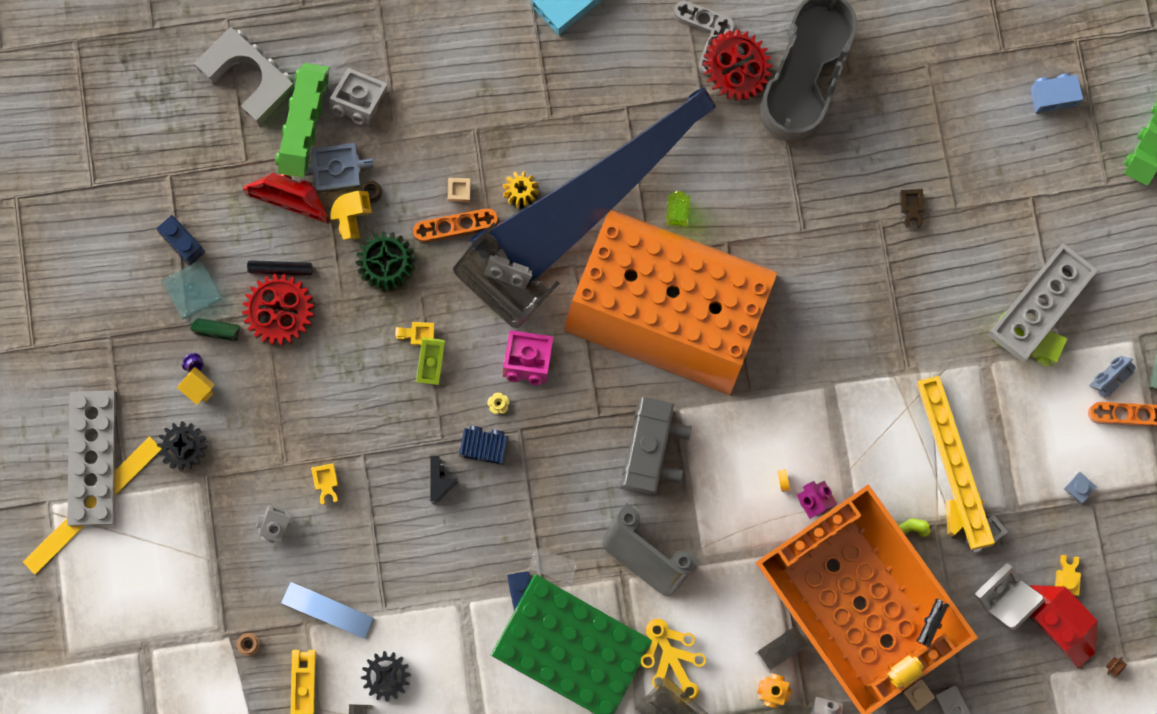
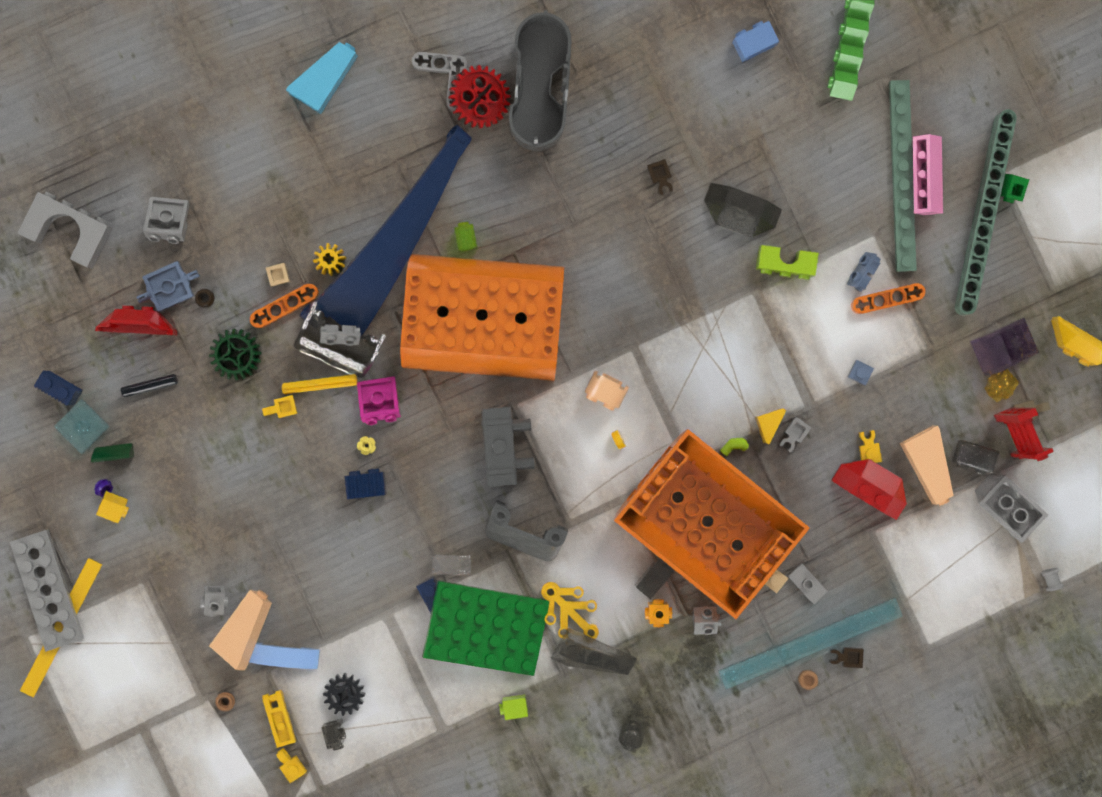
camera: 20 degrees left, 10 degrees up
black gear [157,421,207,471] -> none
red gear [242,274,315,346] -> none
bright green brick [275,63,330,178] -> none
yellow plate [311,463,339,505] -> none
yellow brick [331,191,372,240] -> none
lime plate [416,337,445,385] -> none
black slope [430,456,459,504] -> none
magenta brick [797,480,837,519] -> none
yellow brick [887,655,924,689] -> none
black pin [916,599,949,648] -> none
yellow plate [917,376,995,551] -> none
light grey bracket [975,563,1044,630] -> none
light grey plate [988,243,1098,363] -> none
reddish brown plate [1106,657,1127,678] -> none
none -> light nougat slope [209,590,272,671]
none -> yellow axle [282,374,358,394]
none -> light nougat brick [585,370,629,411]
none -> clear smoke wedge [704,183,782,238]
none -> light nougat slope [900,425,954,506]

